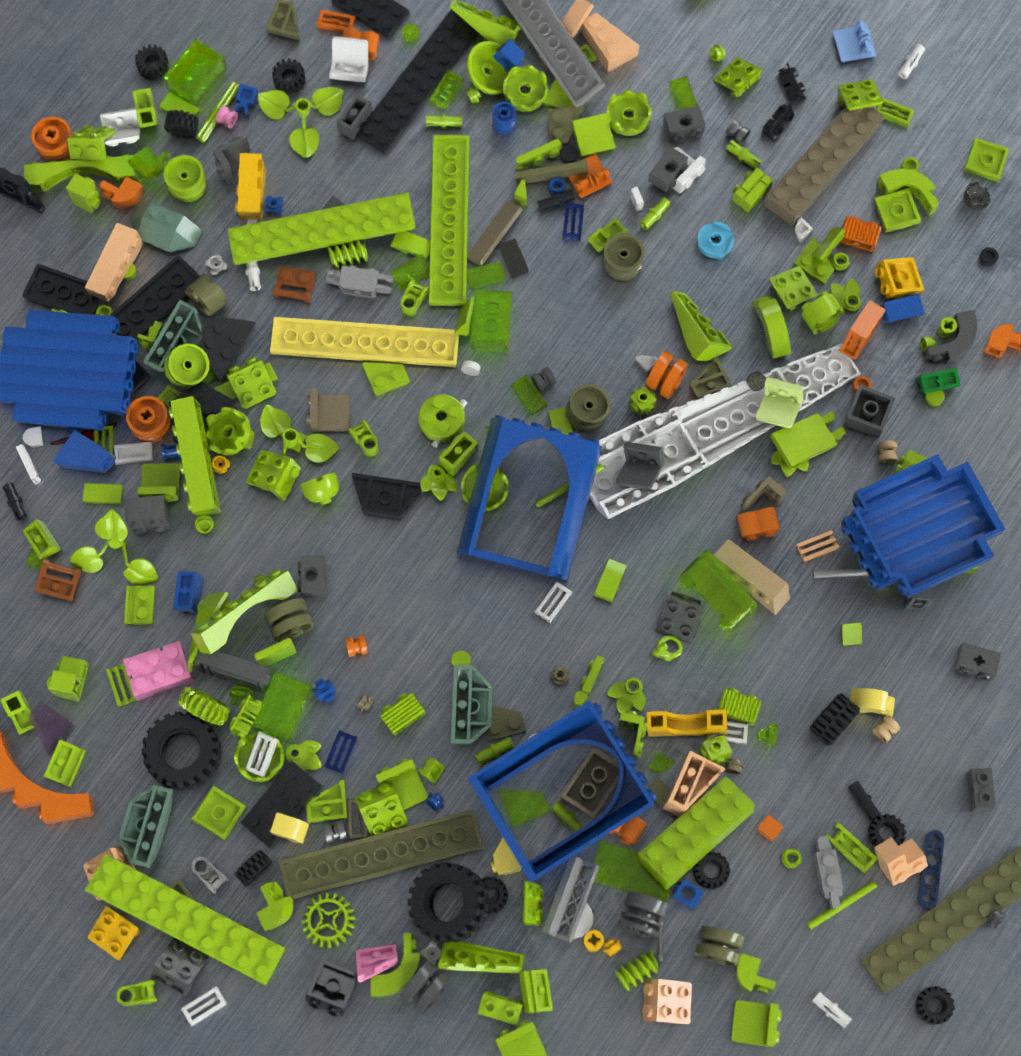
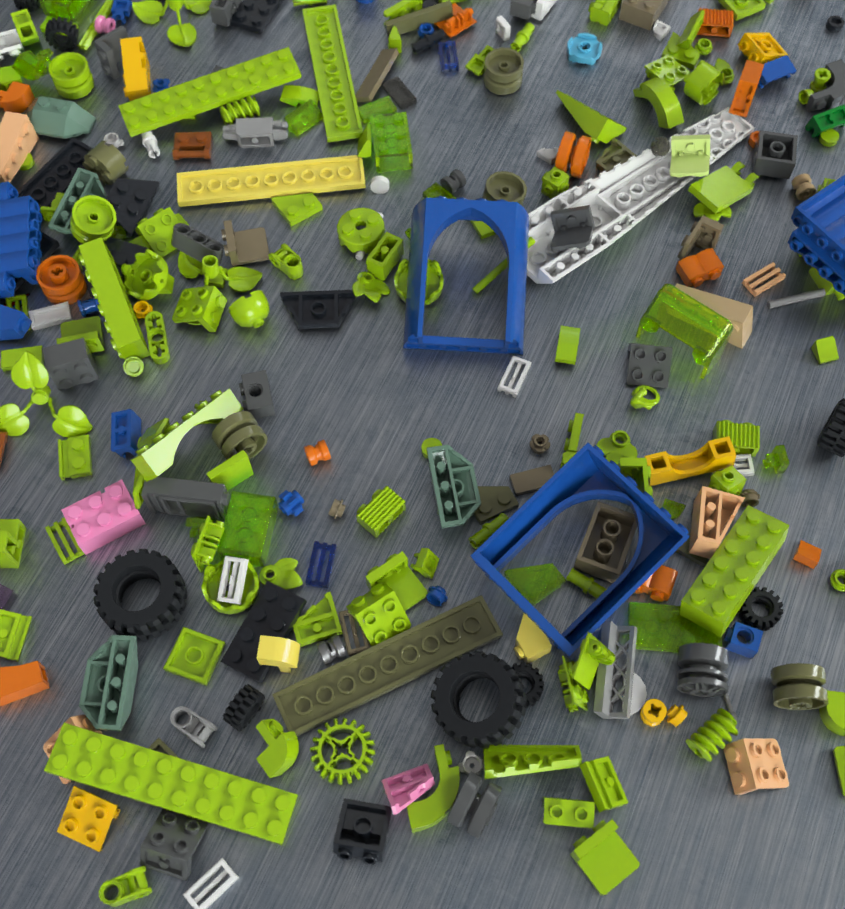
camera: 10 degrees left, 10 degrees down
lime gear [177,686,231,726] -> none
lime piece [400,279,429,317] -> none
none -> lime beam [145,311,170,365]
none -> dark grey beam [171,223,224,266]
none -> dark tan tile [509,464,554,497]
none -> lime hinge [572,632,615,690]

